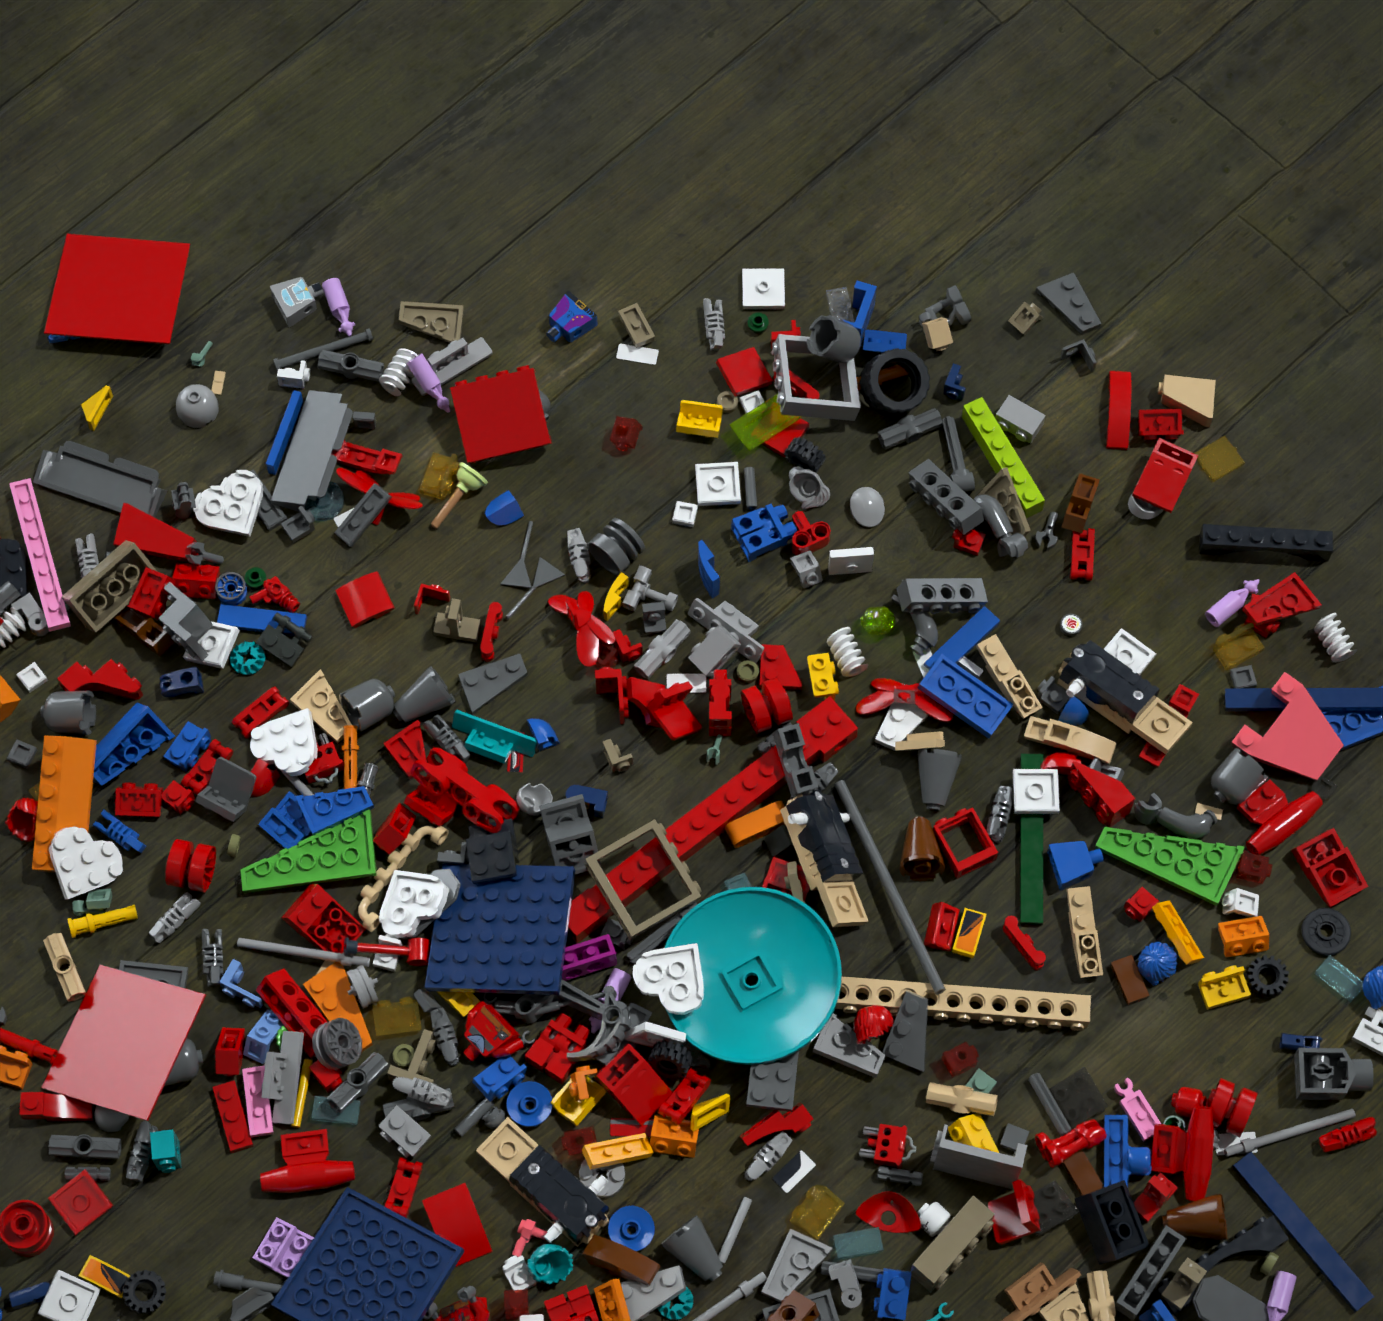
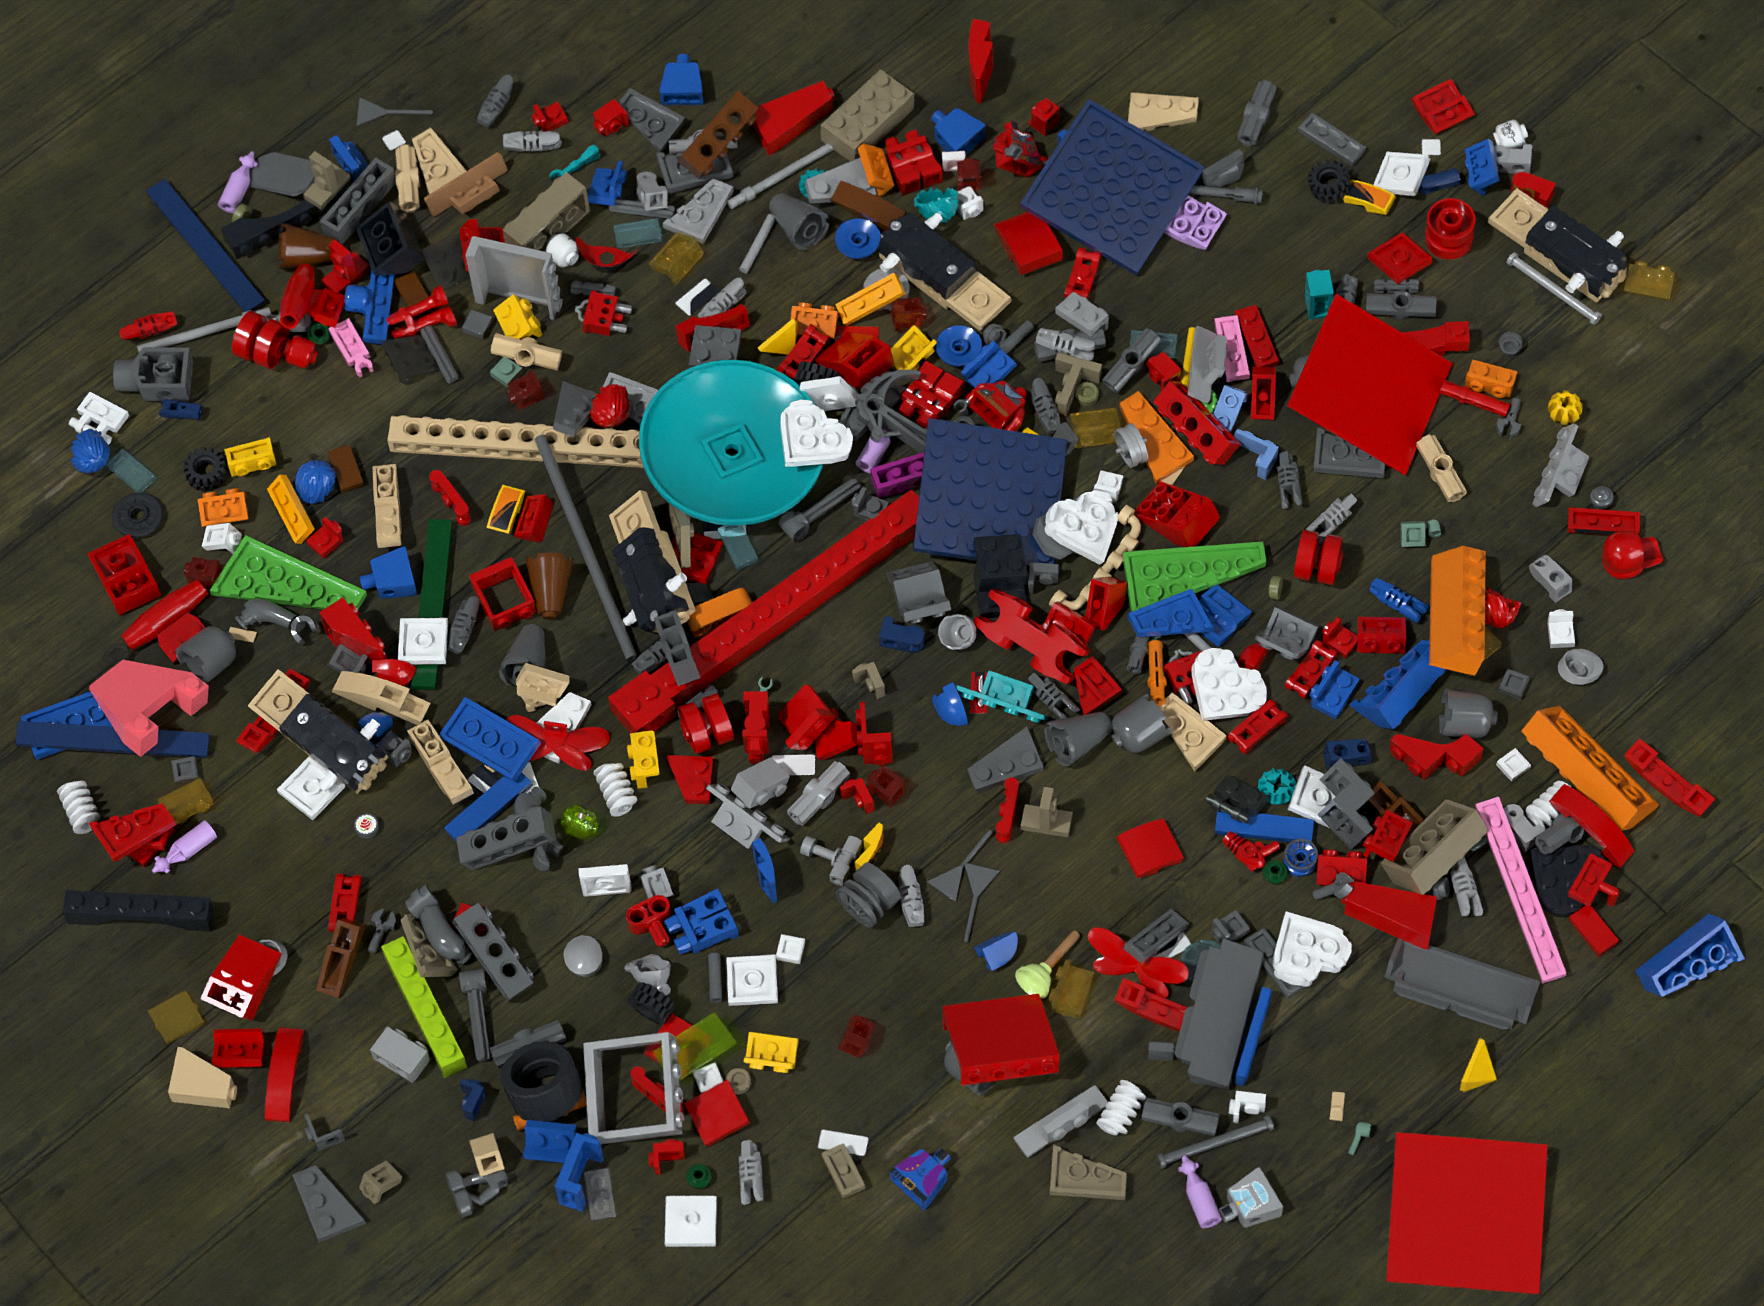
camera: 175 degrees left, 5 degrees down
white plate [49,827,123,899] -> none
yellow pin [68,905,138,938] -> none
dark grey arm [171,482,196,519] -> none
light grey cylinder [176,384,219,428] -> none
light grey bar [237,938,370,967] -> none
red plate [260,1129,355,1193] -> none
flat silver wheel [312,1018,362,1070] -> none
red piece [344,938,430,966] -> none
lavender wheel [406,354,450,413] -> none
red bracket [414,584,450,614] -> none
coral piece [512,1219,548,1257] -> none
red piece [548,591,615,667] -> none
orange bracket [569,1066,598,1102] -> none
dark tan window [584,819,702,940] -> none
dark grey bracket [642,602,666,634] -> none
olive tile [737,660,759,683] -> none
dark grey cylinder [807,315,861,363] -> none

